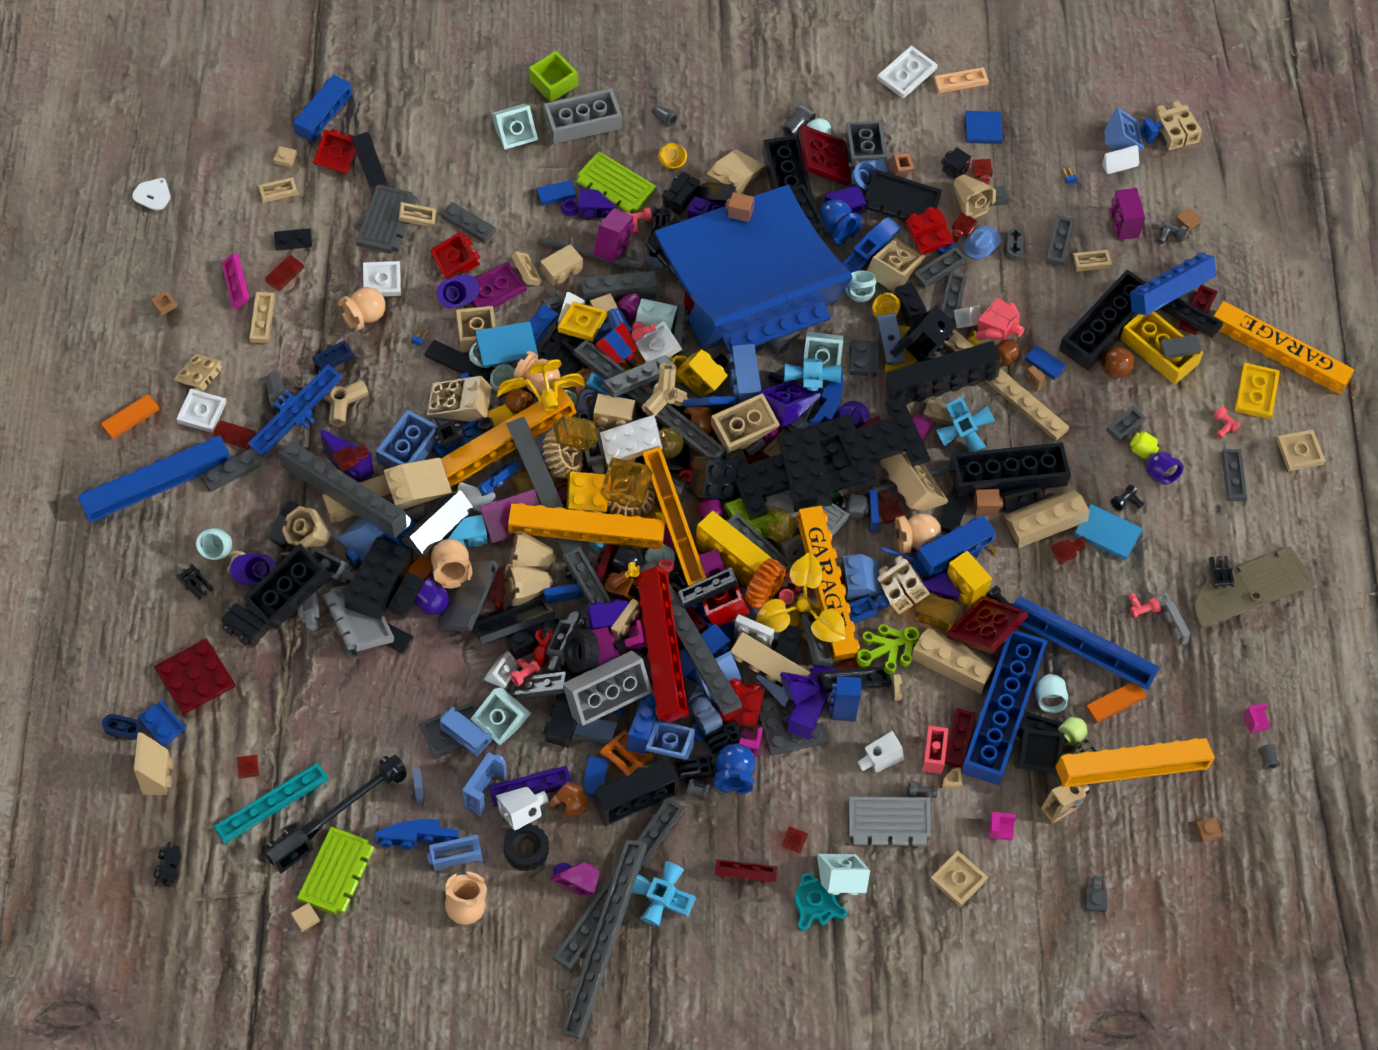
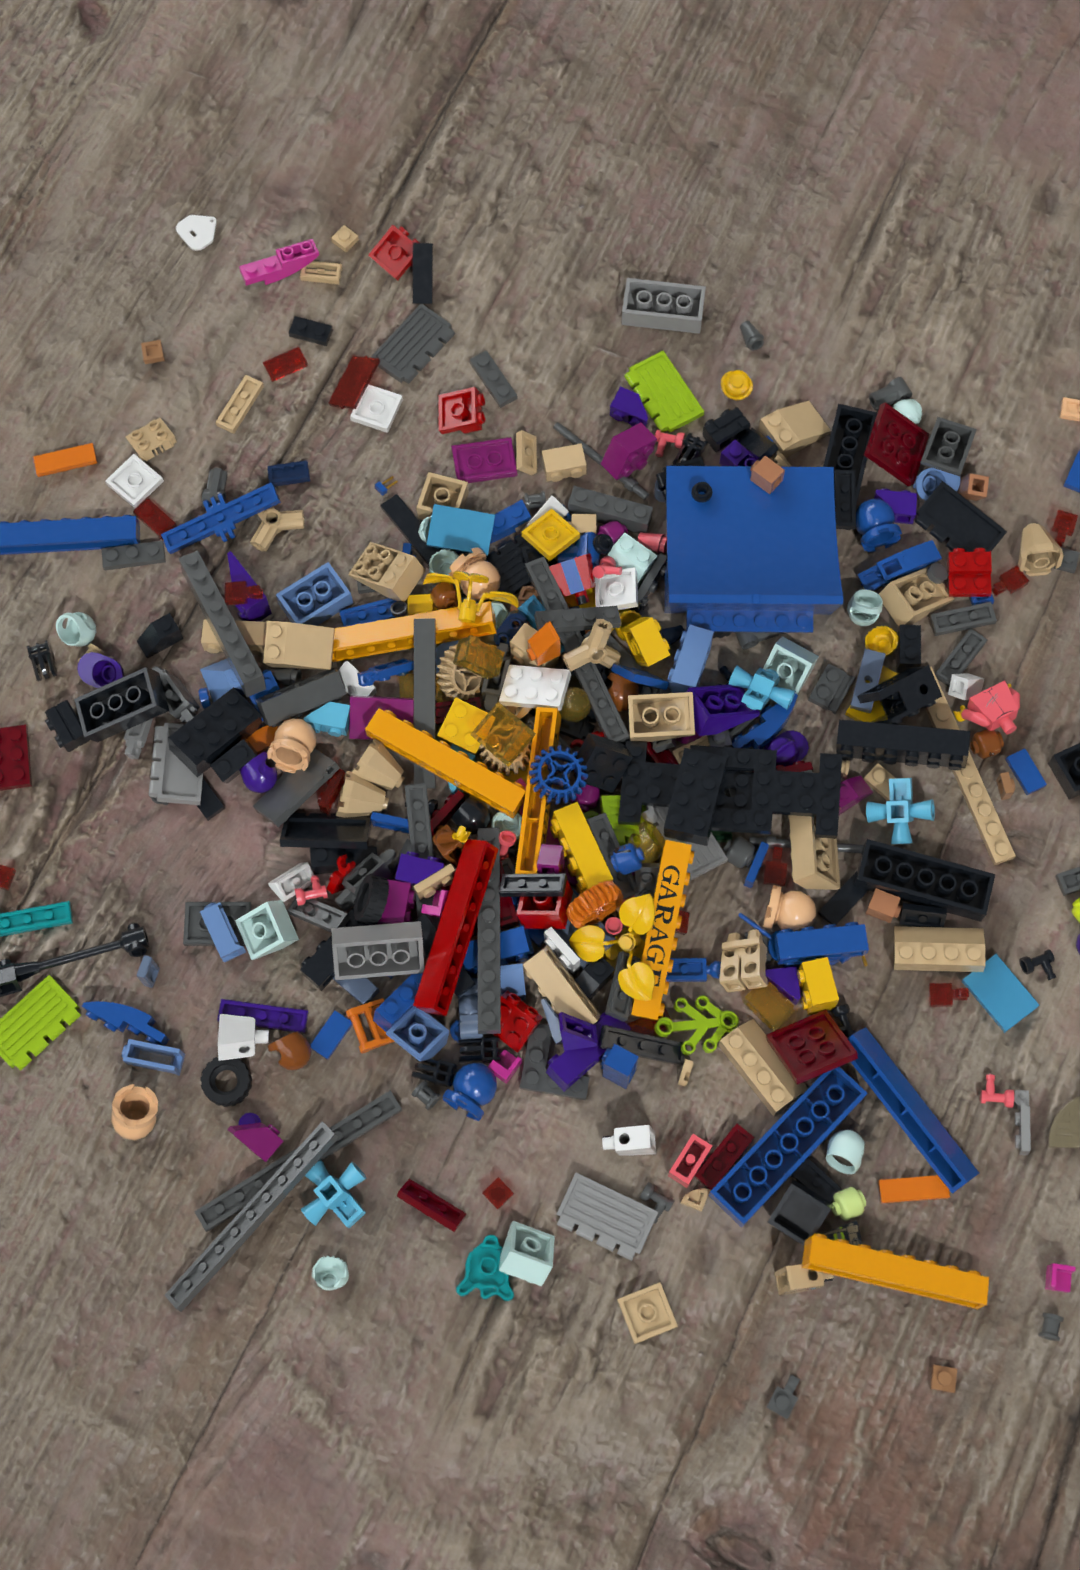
camera: 30 degrees right, 10 degrees up
dark pink plate [222,253,249,309] -> none
tan cone [282,506,331,547] -> none
blue brick [293,74,352,142] -> none
light nougat tile [338,287,386,332] -> none
tan tile [398,202,436,227] -> none
black brick [435,420,465,449] -> none
dark purple piece [437,274,480,309] -> none
medium blue panel [462,752,507,816] -> none
light aqua slope [491,104,538,150] -> none
lime piece [529,51,578,102] -> none
blue tile [537,180,576,206] -> none
dark purple plate [561,199,579,217] -> none
black brick [595,758,679,826] -> none
medium blue slope [841,554,885,601] -> none
white plate [877,46,938,99] -> none
black brick [941,147,971,179] -> none
medium blue piece [964,226,1001,259] -> none
dark pink panel [989,812,1016,840] -> none
dark grey beam [1006,228,1024,261] -> none
none -> dark pink slope [239,239,319,286]
none -> light aqua hair [312,1256,349,1291]
none -> clear red piece [328,356,380,409]
none -> orange slope [526,621,560,666]
none -> blue gear [529,745,588,804]
none -> black plate [593,534,613,555]
none -> blue head [610,843,645,875]
none -> coral cone [637,532,667,554]
none -> black plate [691,482,713,503]
none -> dark grey tile [927,563,948,584]

